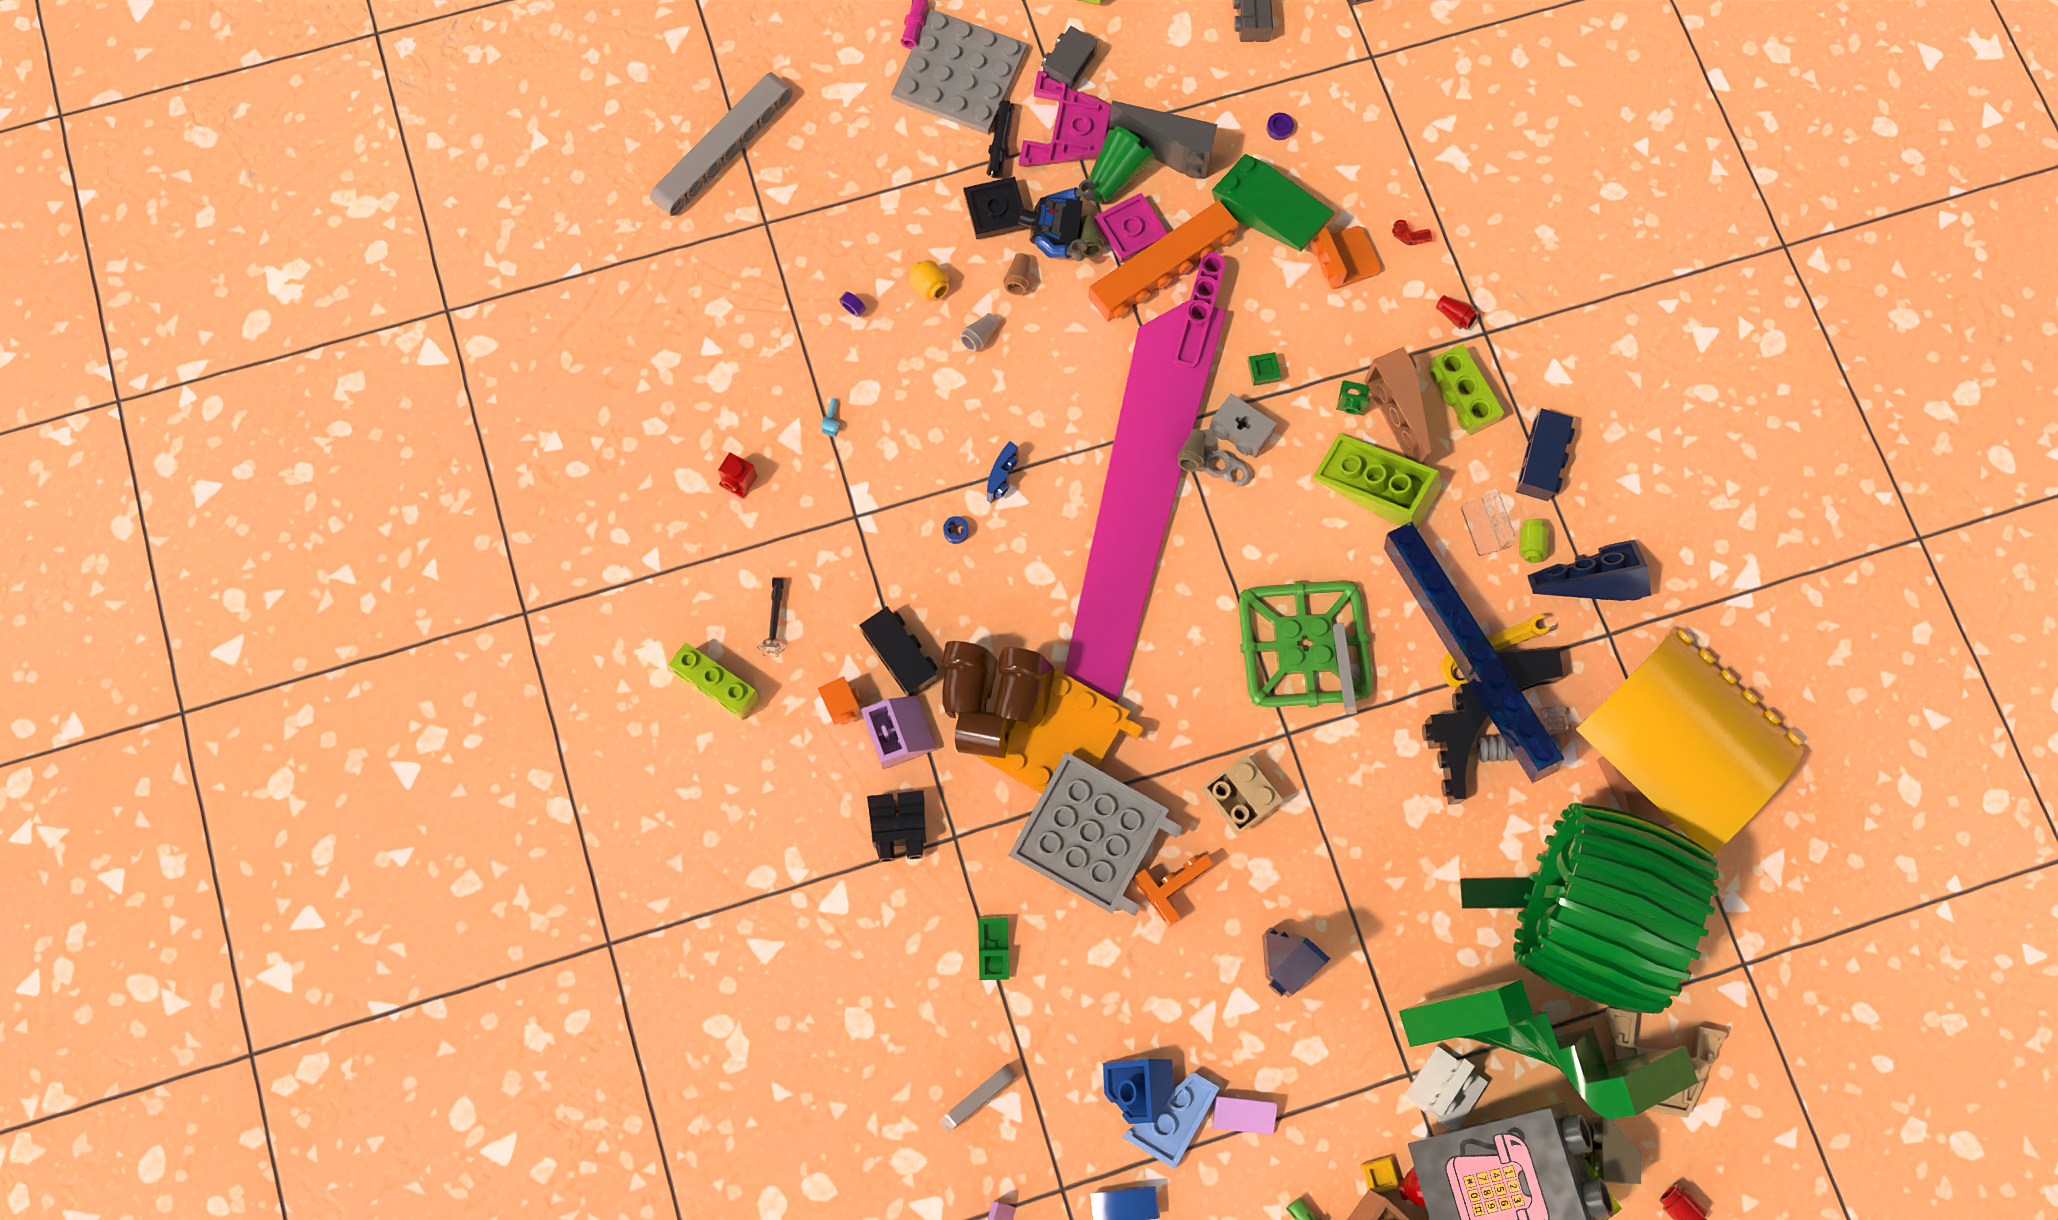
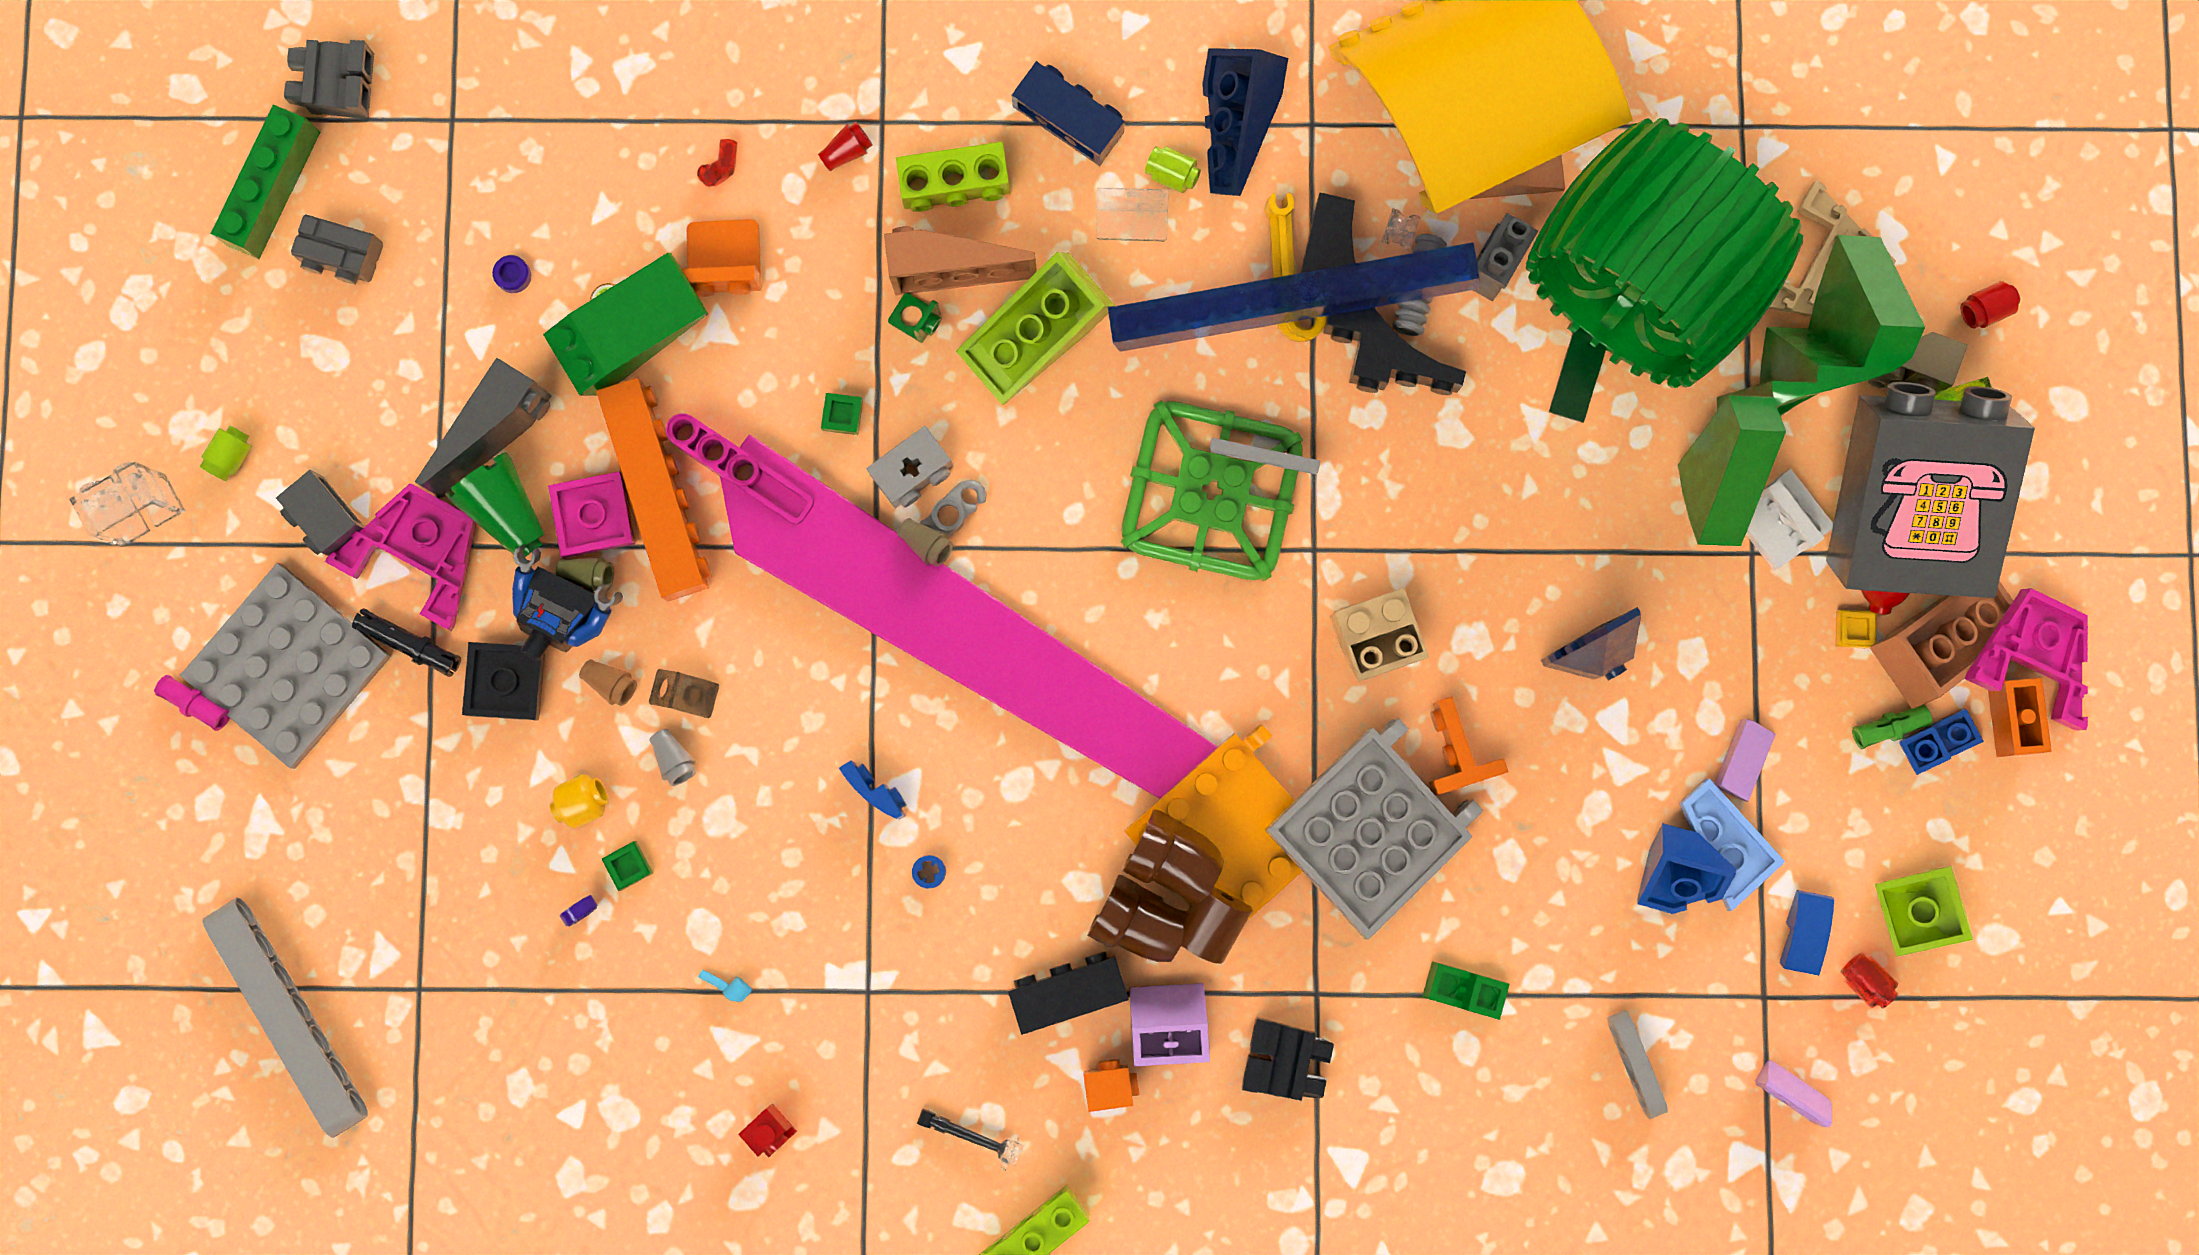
camera: 70 degrees left, 10 degrees up
none -> green tile [601,841,653,891]
none -> clear smoke bracket [649,669,719,718]
none -> dark grey hips [1462,213,1538,302]

